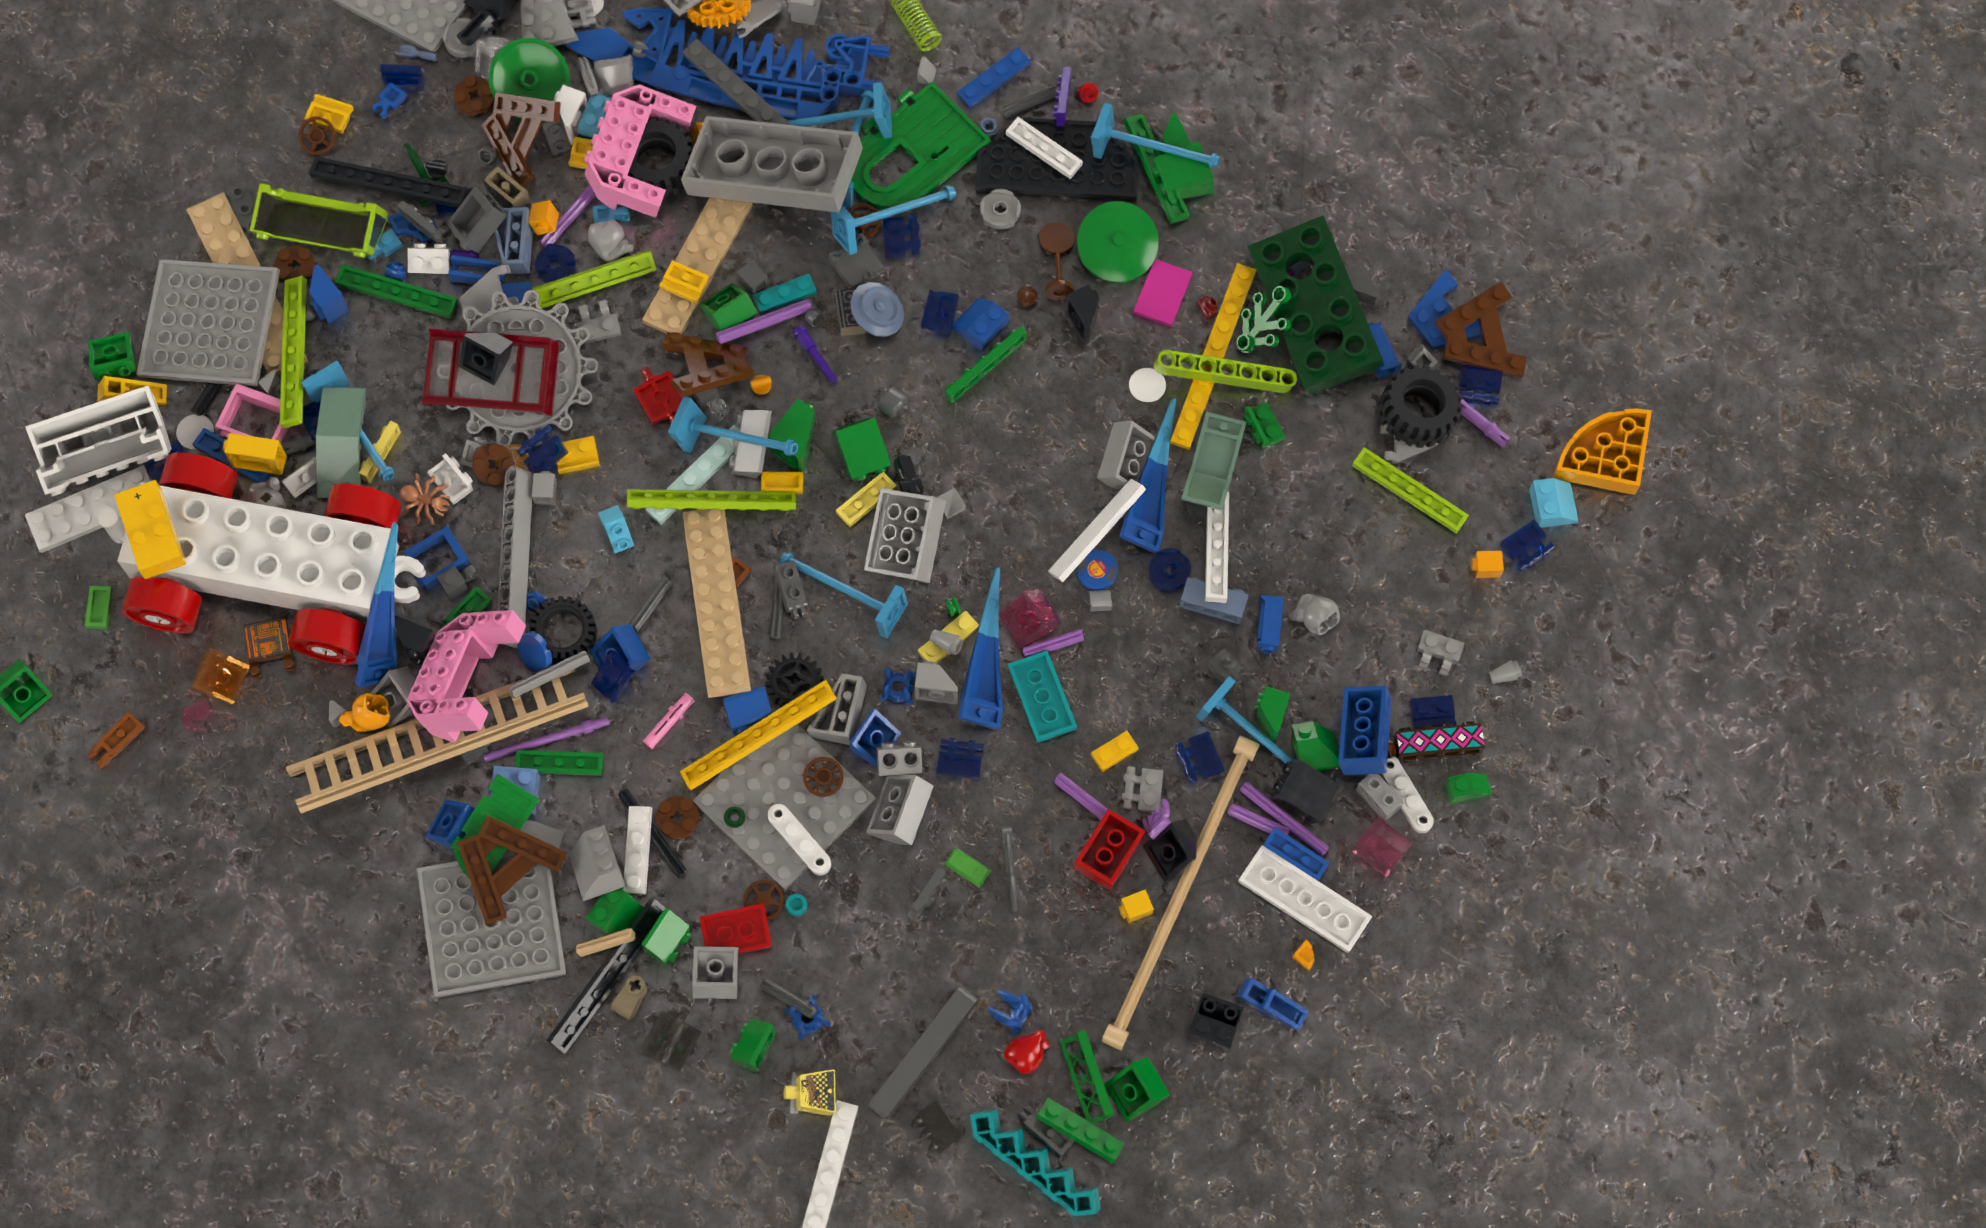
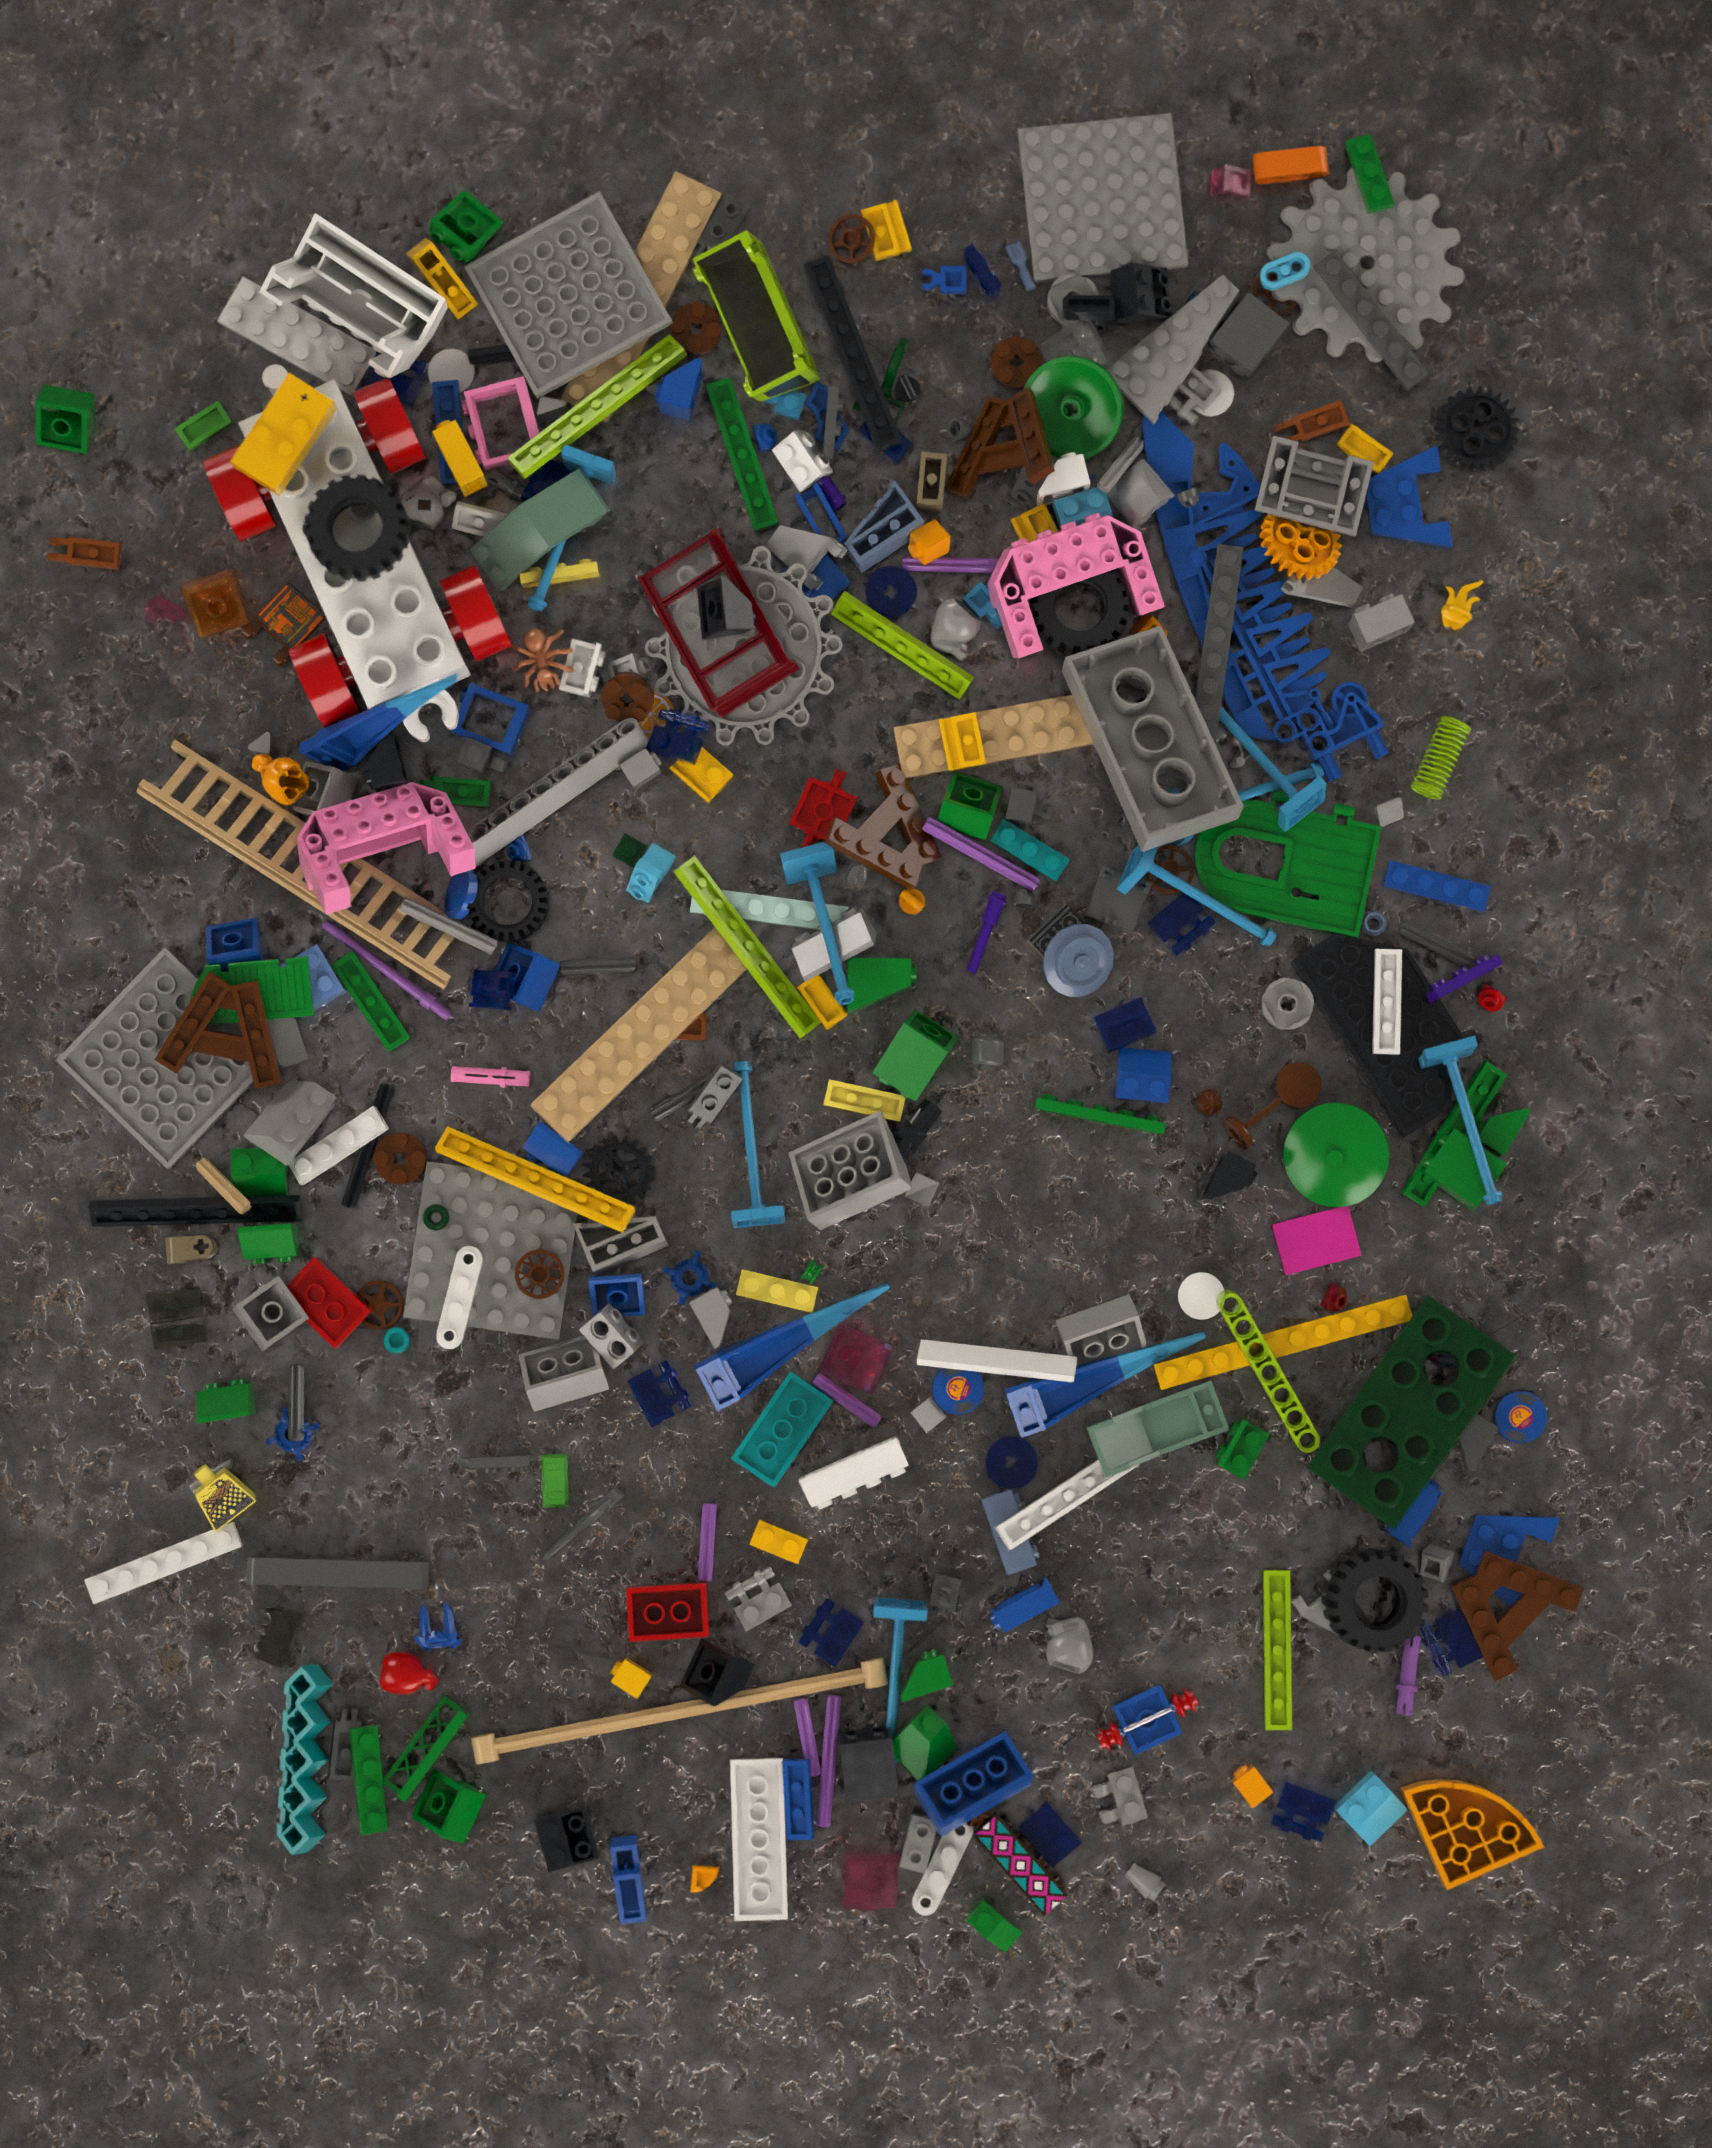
camera: 55 degrees right, 15 degrees up
dark grey window [446,186,507,253] -> none
light grey plate [576,300,622,344] -> none
light grey cone [930,629,963,655] -> none
medium lavender piece [1142,798,1171,839] -> none
green plant [1236,286,1291,354] -> none
none -> black tyre [304,474,410,582]
none -> dark green plate [612,833,648,869]
none -> white slope [799,1436,909,1509]
none -> blue plate [1096,1684,1199,1755]
none -> blue tile [1494,1391,1547,1443]

